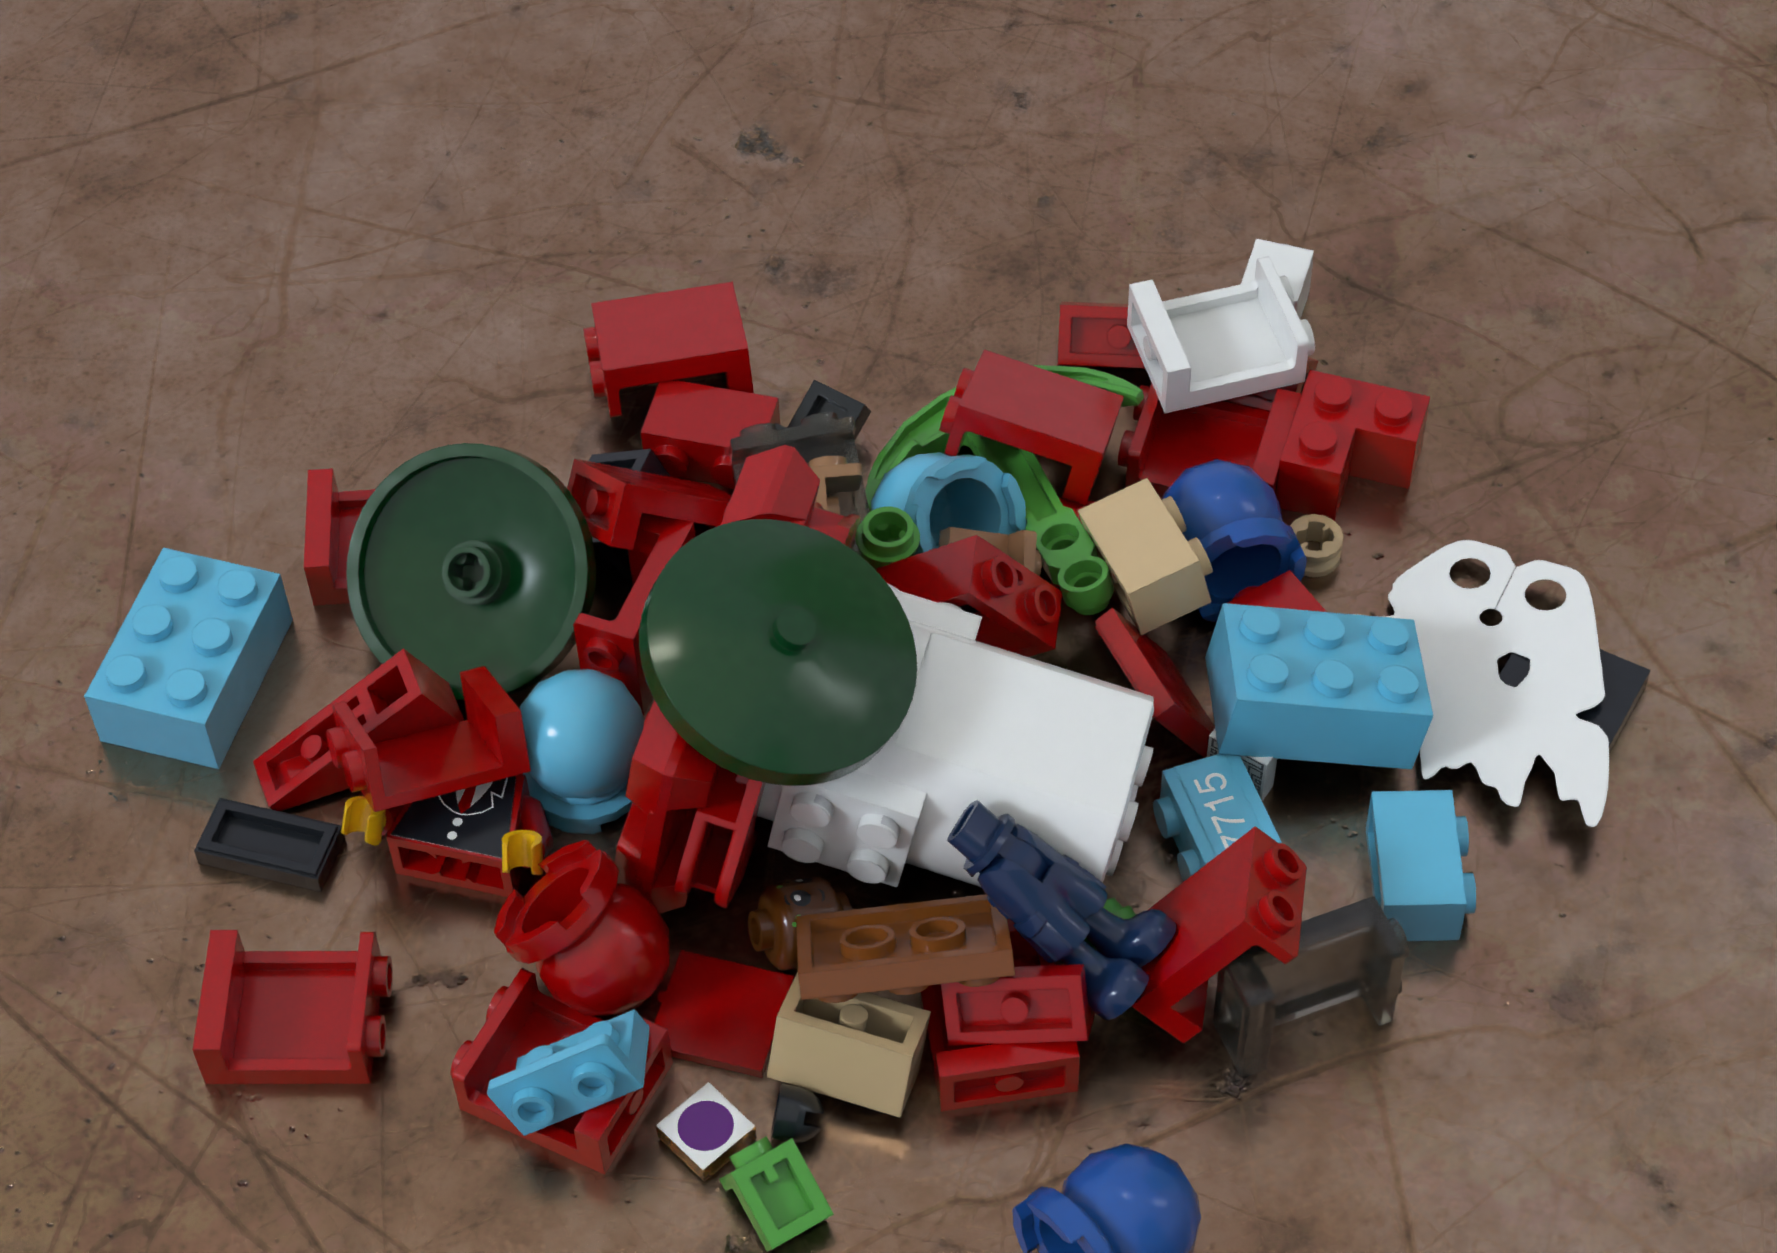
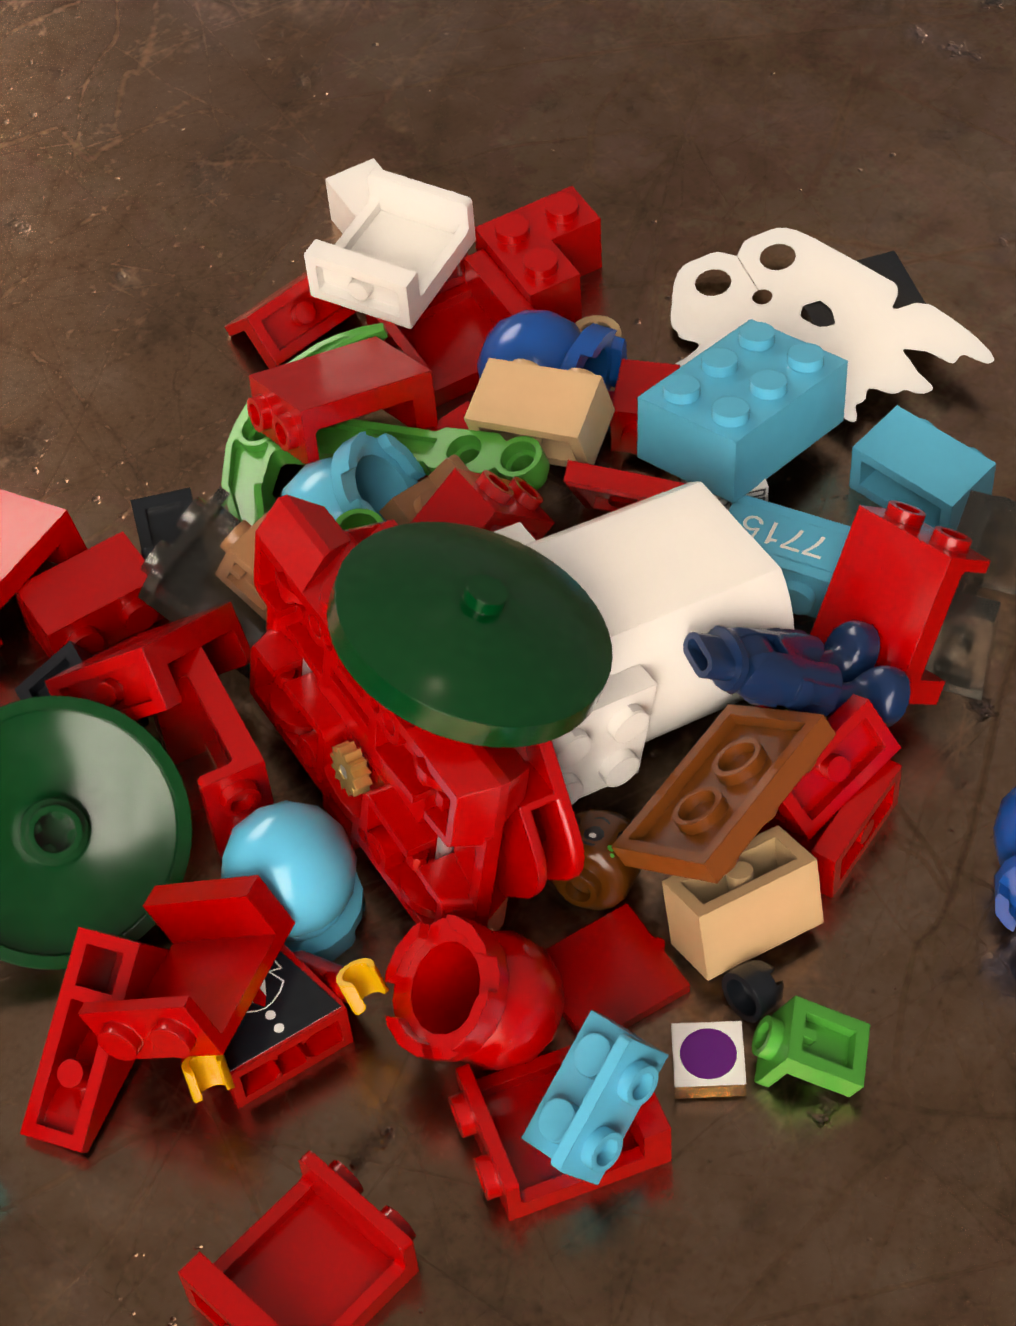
camera: 45 degrees left, 0 degrees up
black tile [194,798,345,892] -> none

